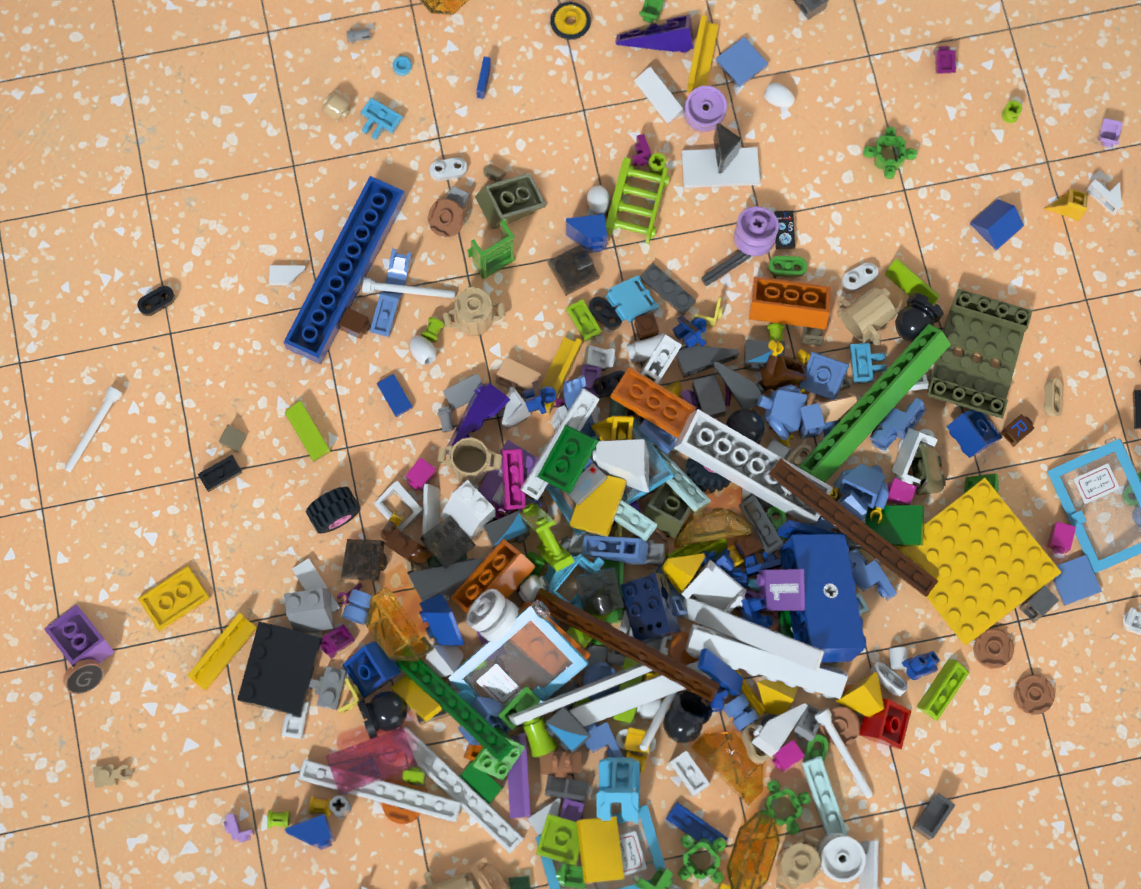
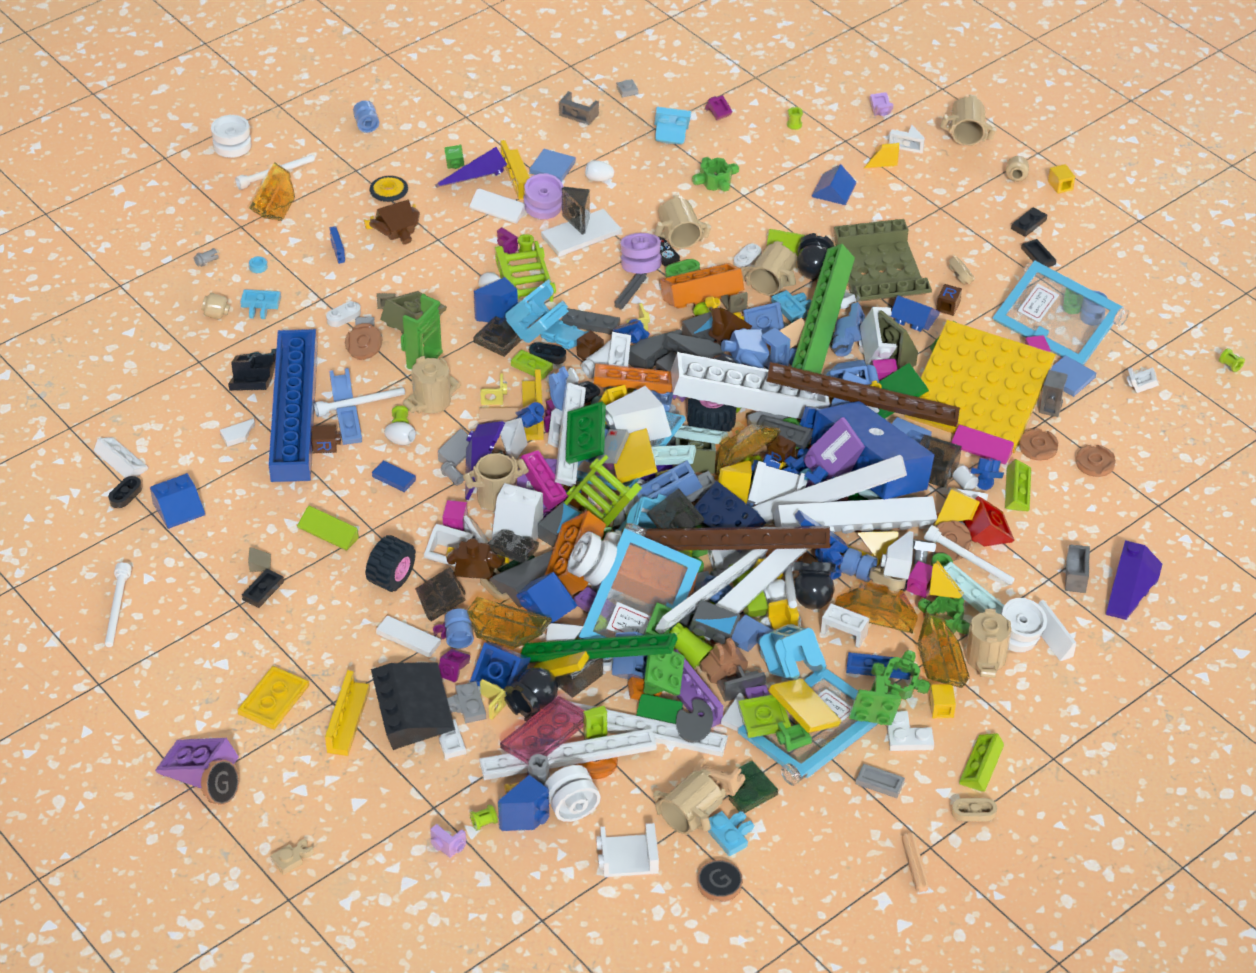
camera: 25 degrees left, 30 degrees down
light grey slope [284,588,334,633] -> none
none -> white slope [94,437,148,478]
none -> blue slope [150,473,205,529]
none -> black slope [228,349,276,391]
none -> reddish brown torso [364,199,420,244]
none -> light yellow bracket [480,373,507,405]
none -> medium azure animal [505,279,569,343]
none -> white wheel [544,765,601,822]
none -> medium azure piece [654,107,691,145]
none -> tan container [654,195,712,249]
none -> dark grey piece [676,699,713,743]
none -> clear smoke brick [920,434,962,488]
none -> yellow slope [930,561,964,598]
none -> dark pink slope [950,425,1014,465]
none -> dark purple wedge [1106,540,1163,620]

